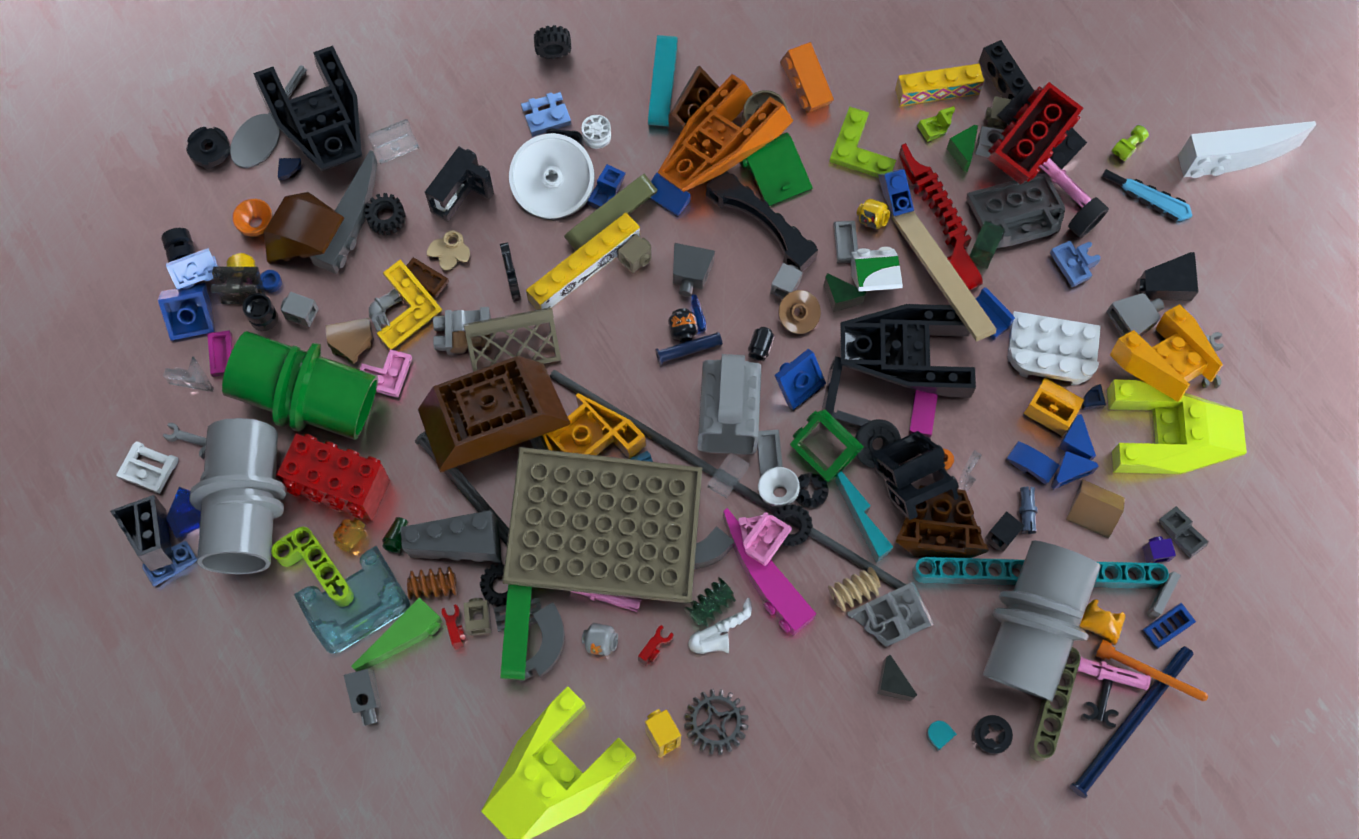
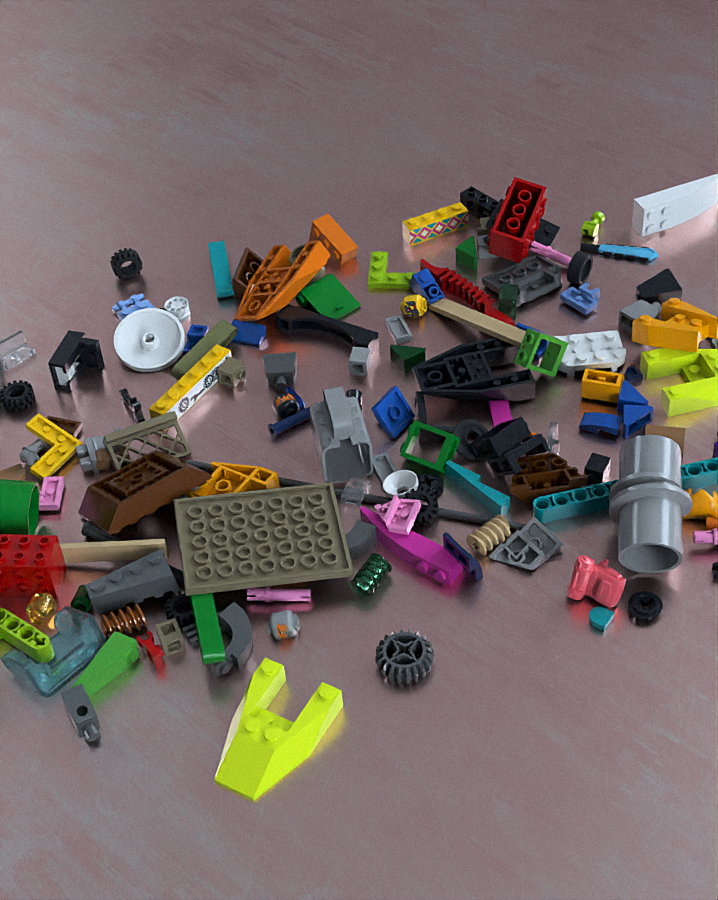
camera: 10 degrees left, 25 degrees down
tan plate [427,230,470,271] -> none
red plate [638,625,674,666] -> none
yellow brick [645,709,681,758] -> none
white piece [688,598,752,654] -> none
medium nougat dish [778,290,821,334] -> none
white slope [851,247,903,291] -> none
pearl dark grey slope [877,655,917,701] -> none
lime slope [917,106,955,142] -> none
sand blue pin [1019,486,1038,534] -> none
olive beam [1029,647,1081,761] -> none
none -> tan tile [60,539,169,563]
none -> dark blue slope [443,532,483,581]
none -> bright green window [514,328,569,377]
none -> coral piece [566,555,626,608]

